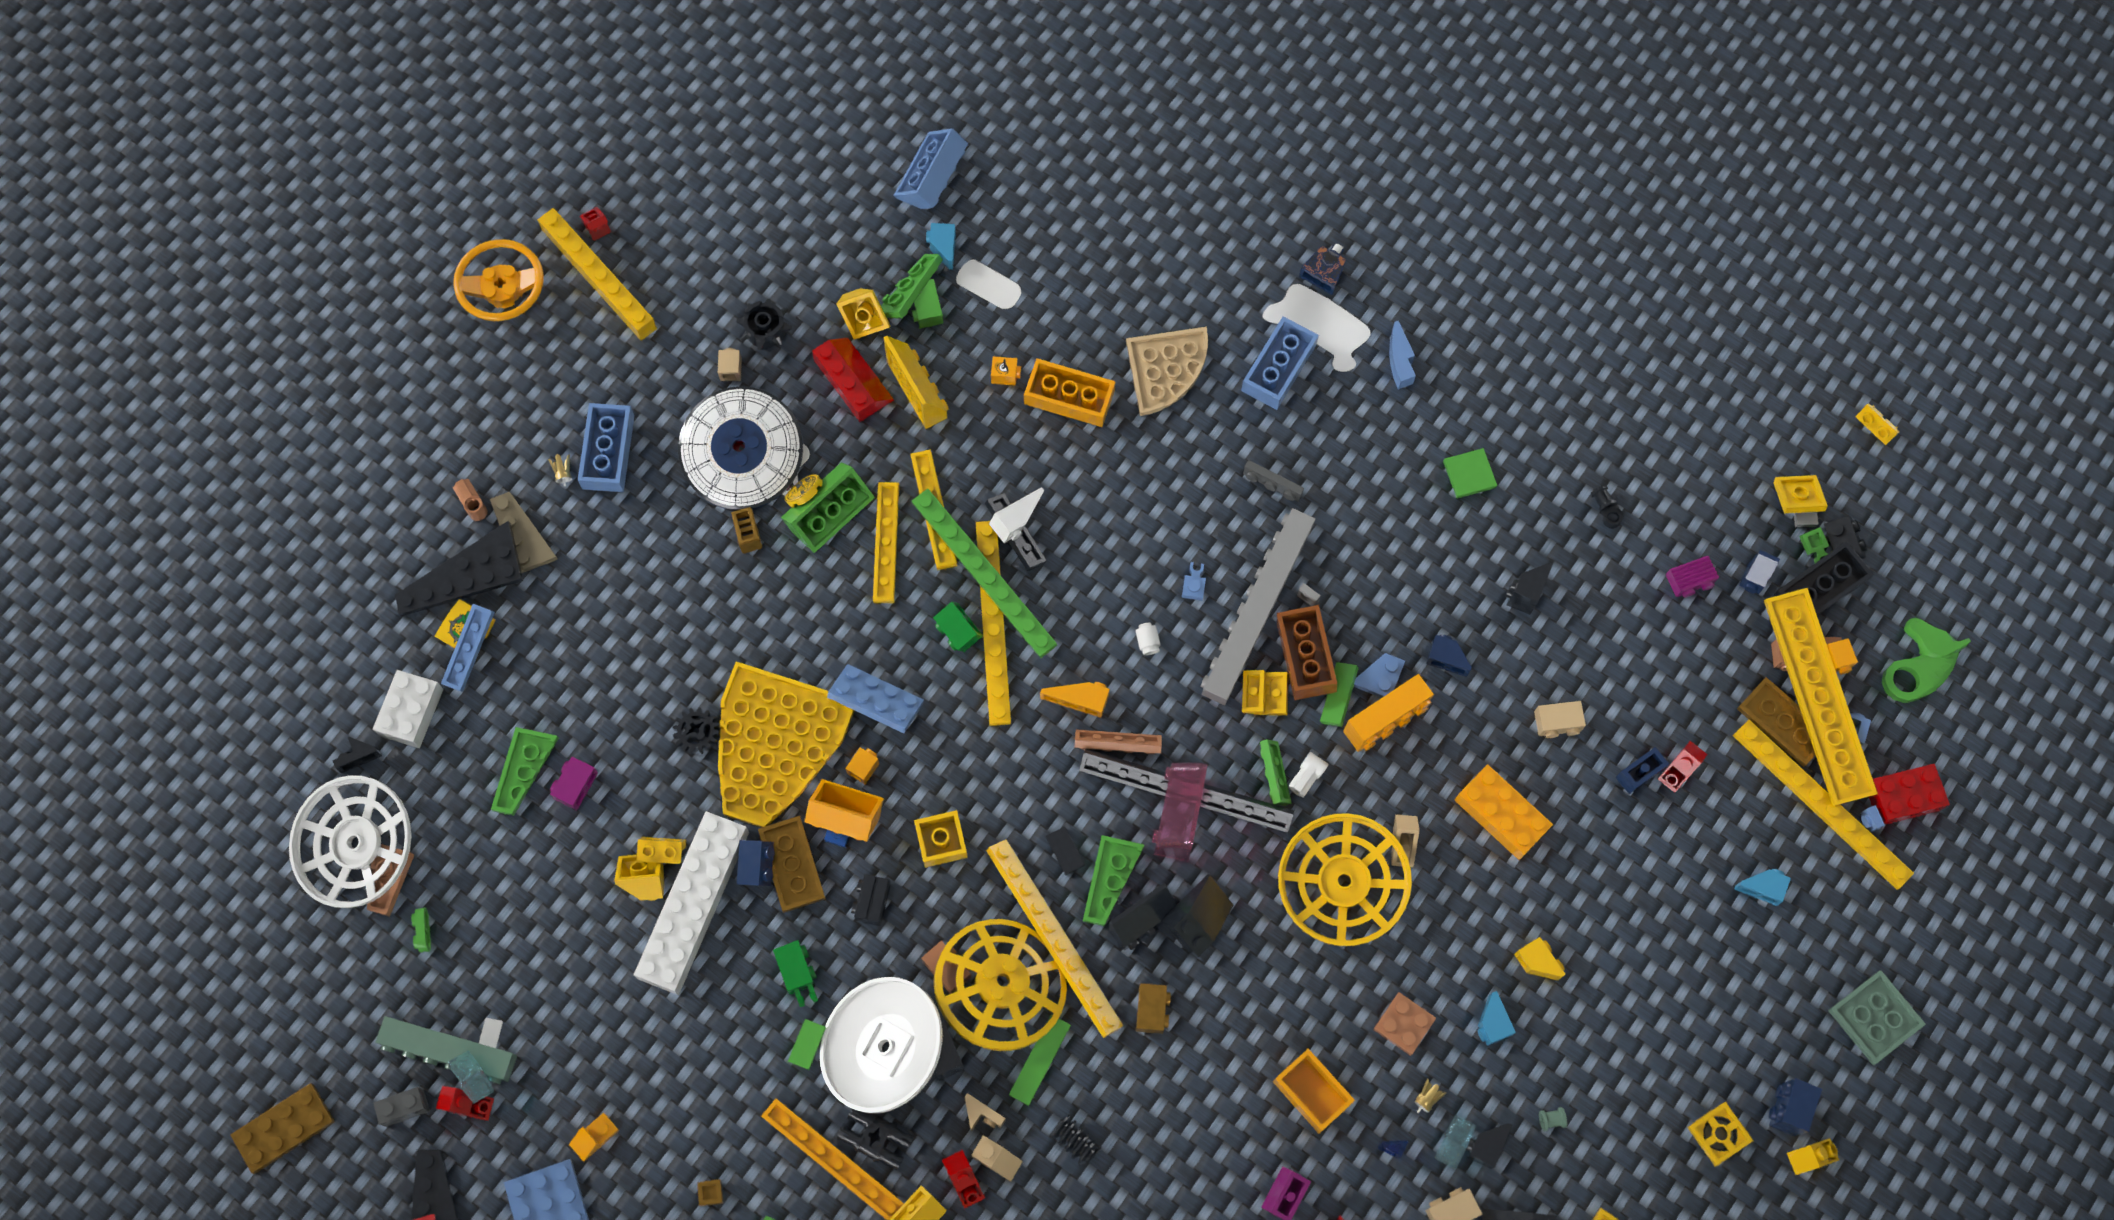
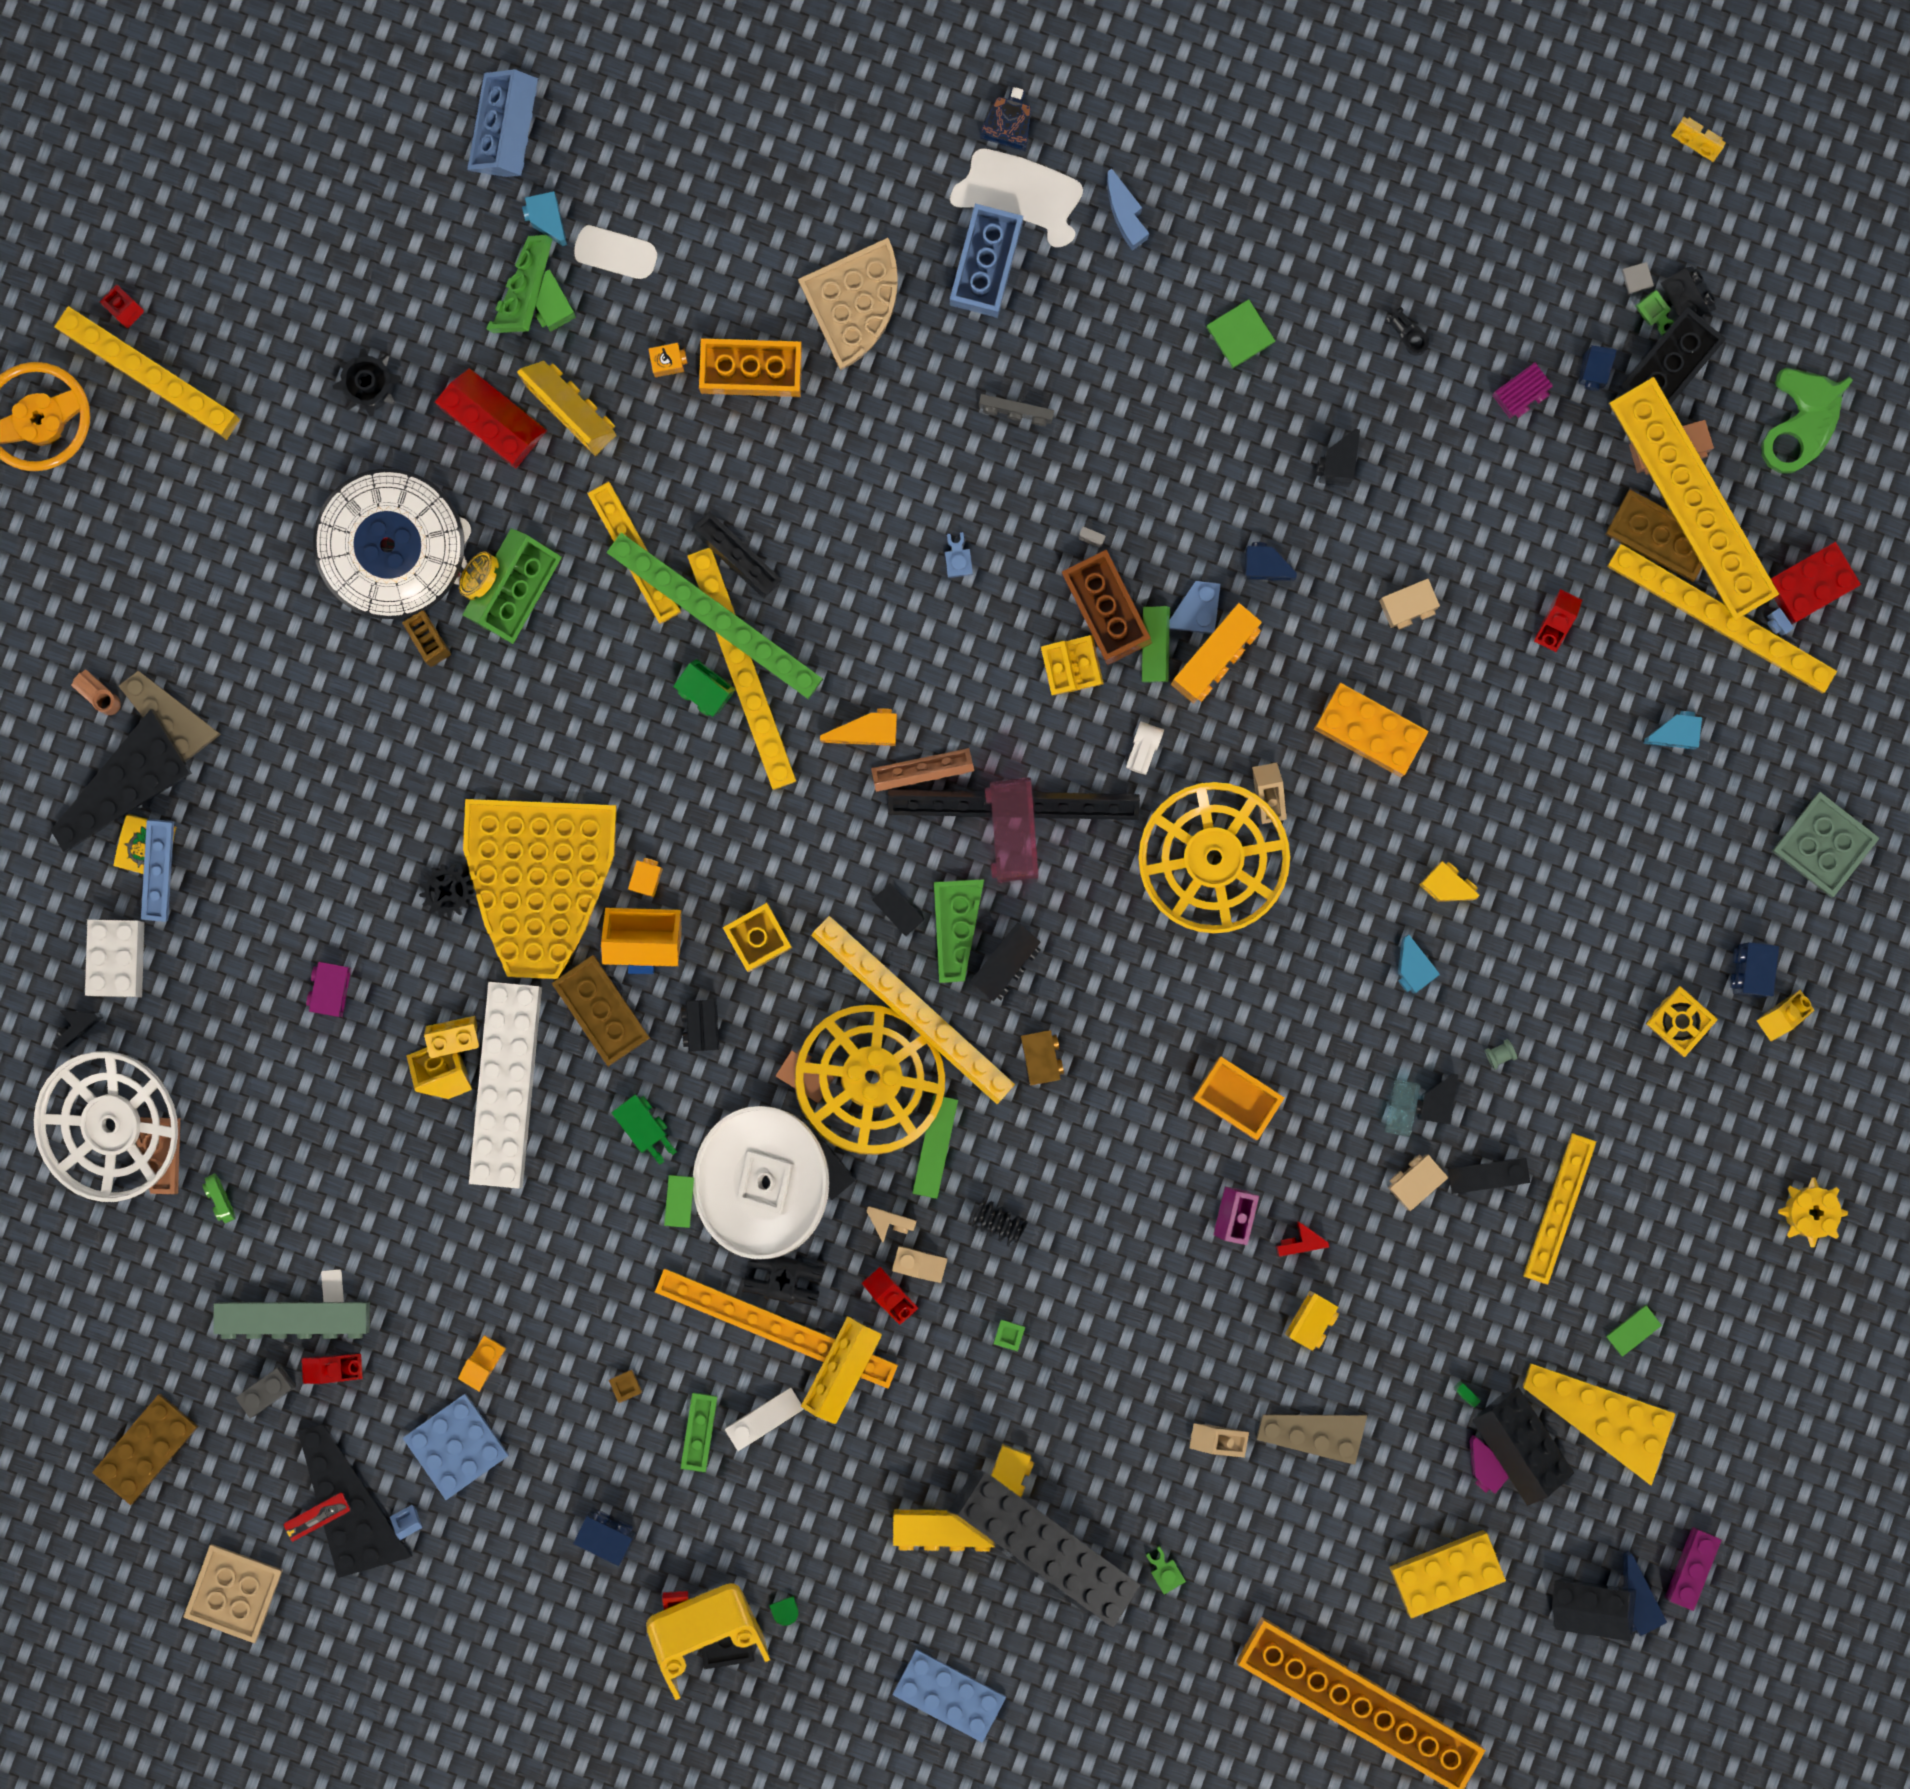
camera: 15 degrees left, 15 degrees up
clear light blue slope [448,1050,493,1103] -> none
bright green wing [491,727,559,816] -> none
pearl gold piece [548,454,572,486] -> none
medium blue brick [578,403,635,492] -> none
tan brick [718,348,742,381] -> none
dark blue brick [737,840,775,886] -> none
medium blue plate [827,664,924,733] -> none
yellow slope [836,288,890,340] -> none
yellow tile [873,482,899,603] -> none
white slope [989,487,1044,543] -> none
white brick [1136,623,1161,655] -> none
black slope [1162,874,1234,957] -> none
light grey brick [1200,508,1316,706] -> none
bright green plate [1260,739,1292,806] -> none
nougat plate [1373,992,1436,1056] -> none
clear blue slope [1378,1140,1409,1158] -> none
pearl gold piece [1414,1078,1447,1113] -> none
dark blue brick [1616,747,1669,794] -> none
yellow plate [1773,475,1828,514] -> none
light orange brick [1827,638,1858,675] -> none
medium blue bracket [1850,713,1871,746] -> none

